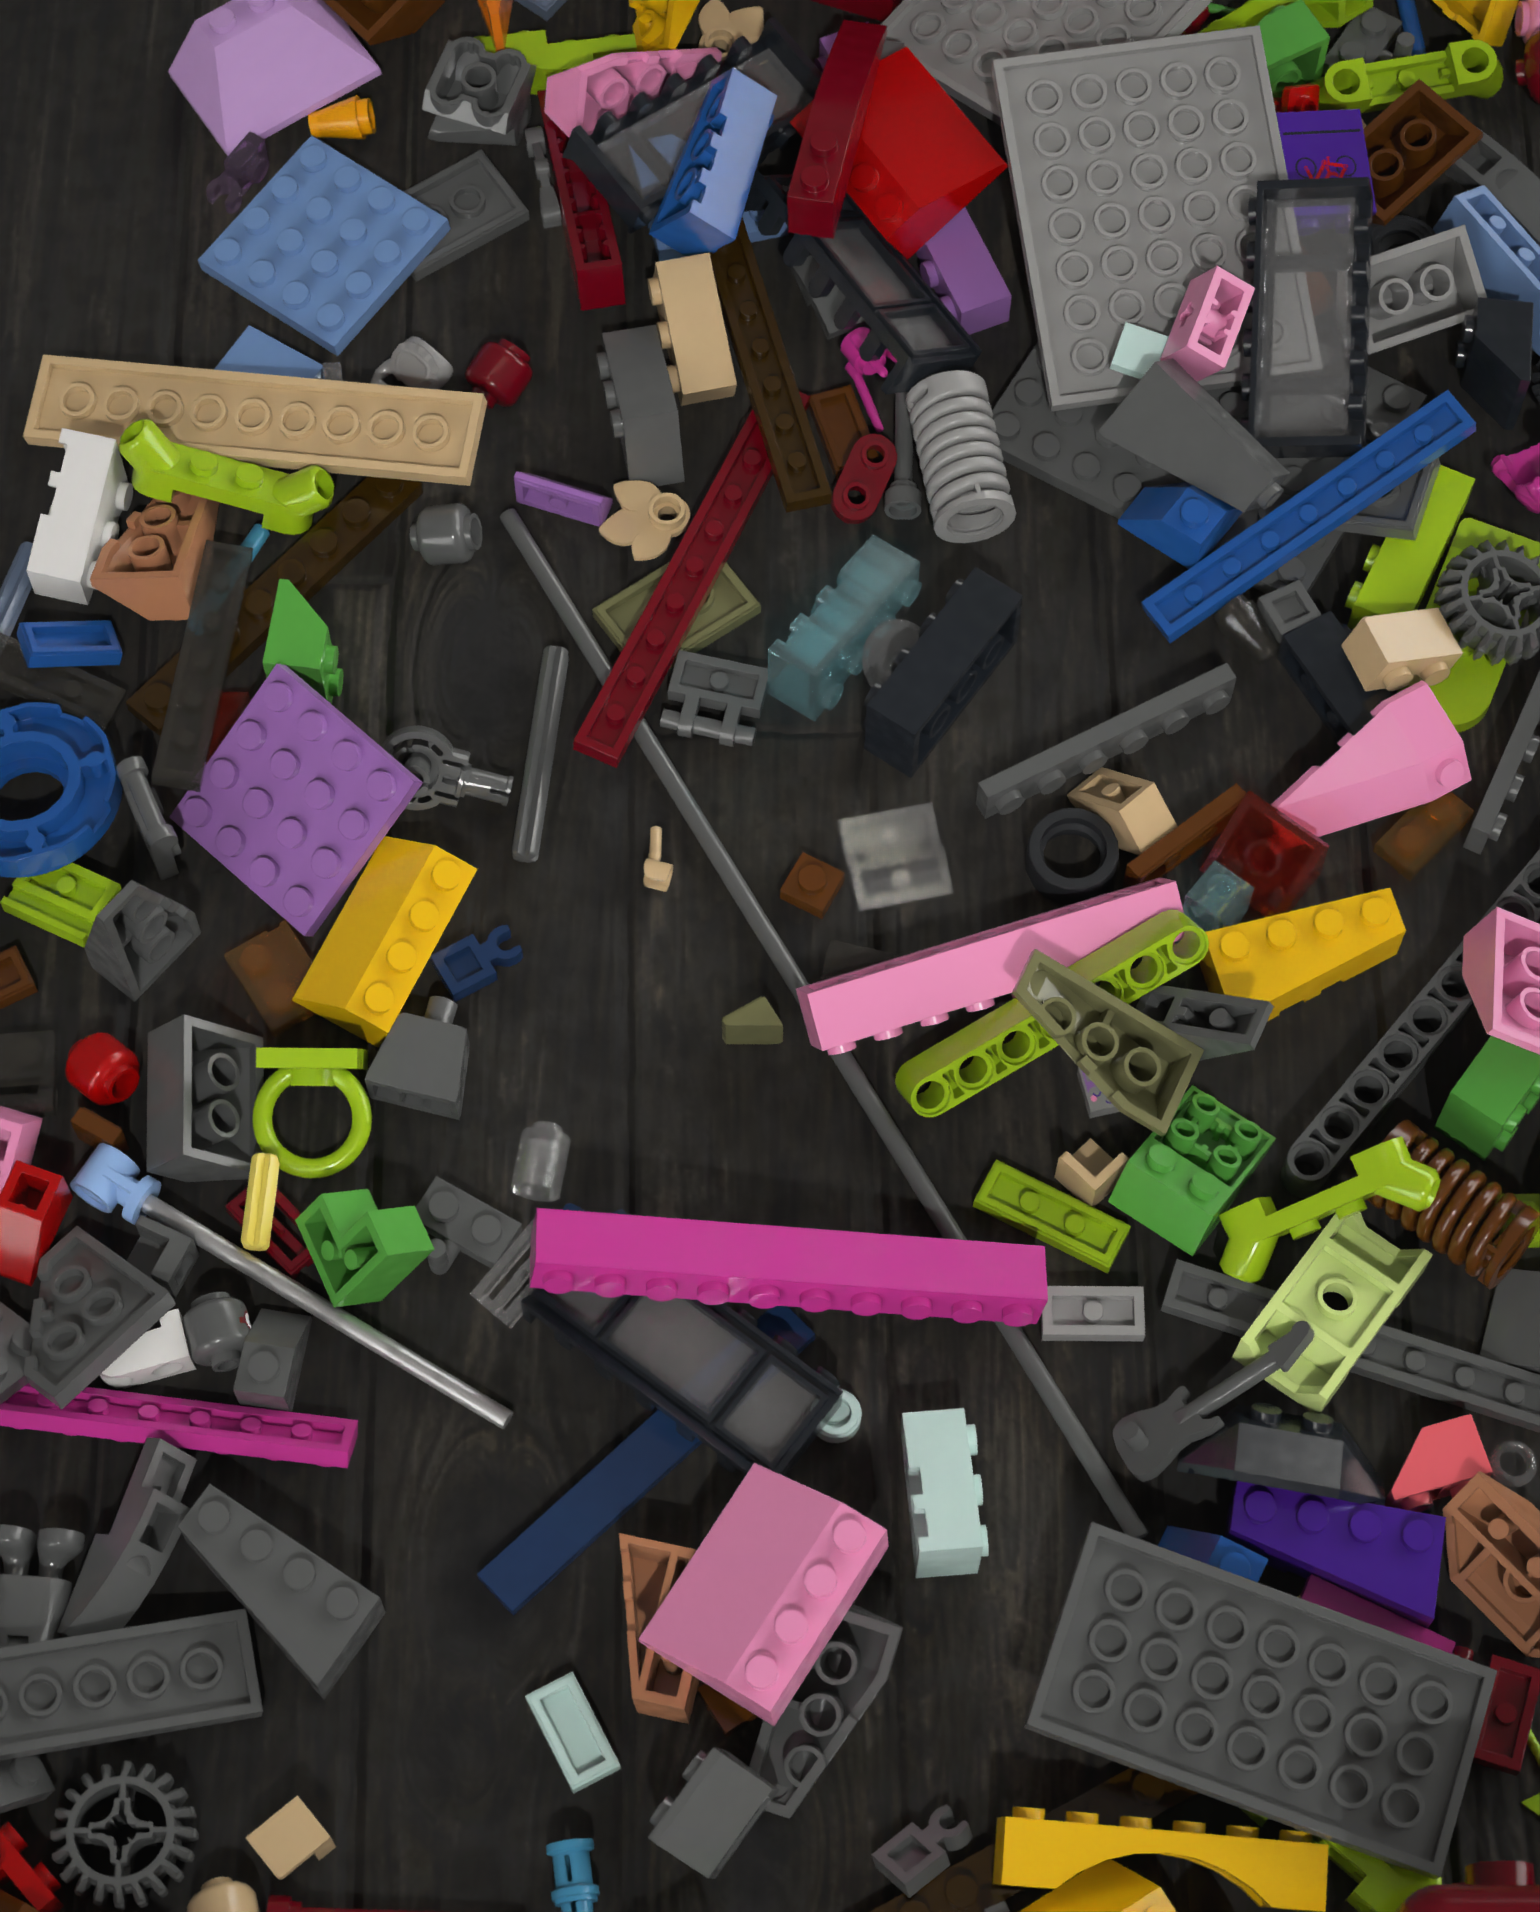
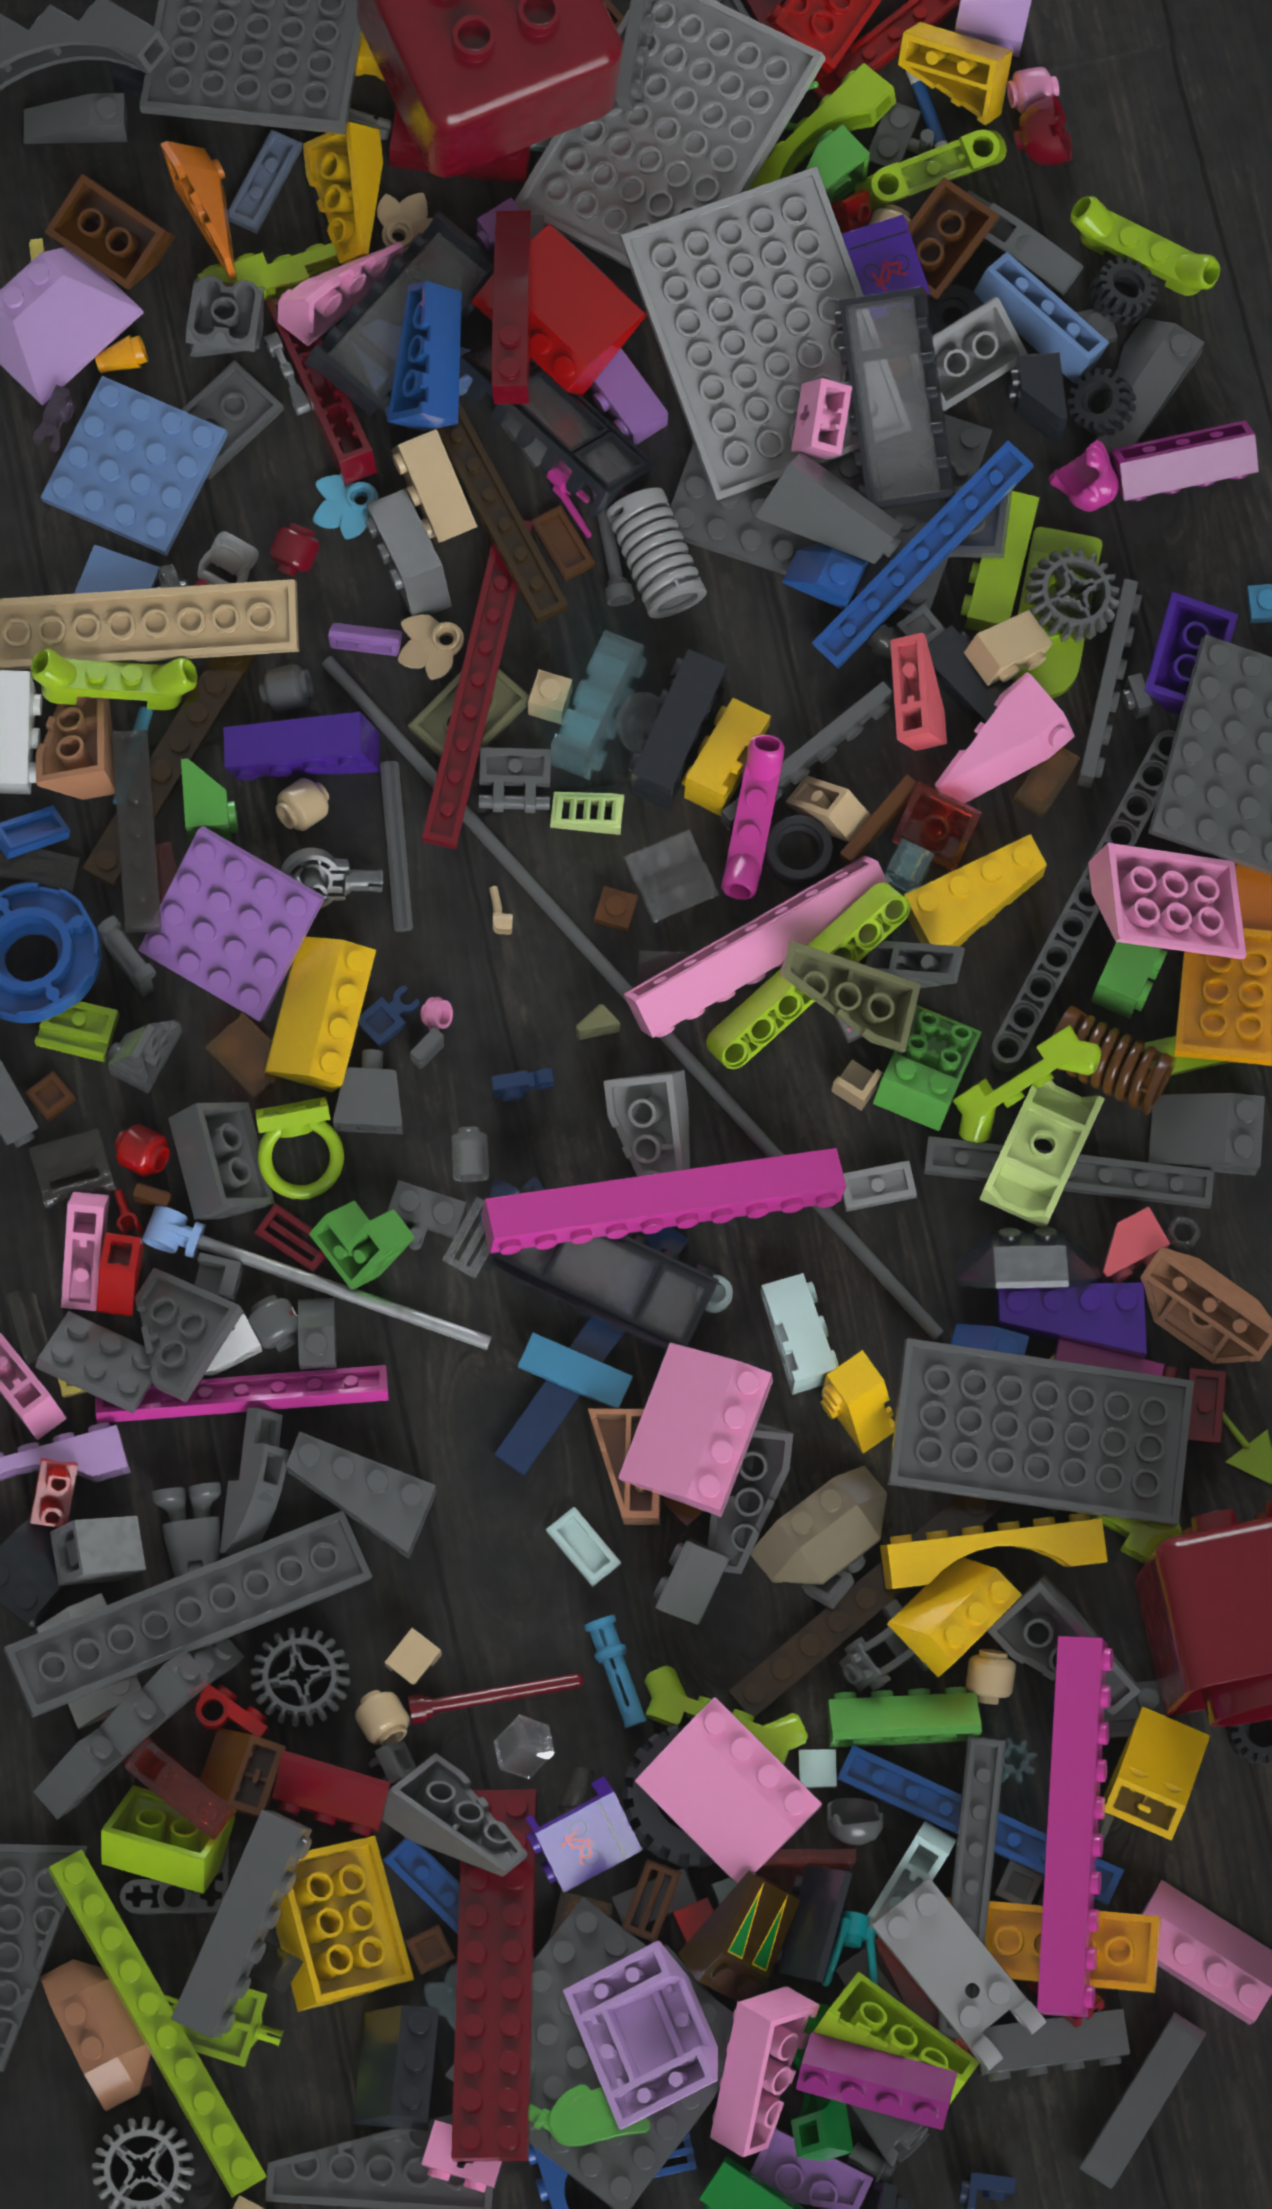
camera: 15 degrees left, 10 degrees up
light yellow axle [241,1153,280,1251] -> none
dark red plate [831,434,897,524] -> none
lime tile [973,1159,1131,1274] -> none
light aqua tile [1109,322,1169,379] -> none
dark grey piece [1113,1321,1315,1482] -> none
none -> red hand [114,1190,143,1236]
none -> dark purple wedge [223,712,380,781]
none -> tan head [275,778,329,831]
none -> medium azure plate [313,475,378,539]
none -> dark grey tile [410,1027,444,1069]
none -> bright pink plate [421,997,453,1031]
none -> dark blue plate [491,1068,554,1102]
none -> dark azure tile [518,1333,633,1409]
none -> tan brick [528,670,572,725]
none -> yellowish green slope [550,792,624,835]
none -> light grey wedge [604,1070,690,1177]
none -> yellow wedge [681,698,771,816]
none -> dark pink plate [721,734,785,900]
none -> dark tan wedge [750,1465,887,1584]
none -> yellow wedge [820,1350,895,1454]
none -> coral slope [890,633,947,751]

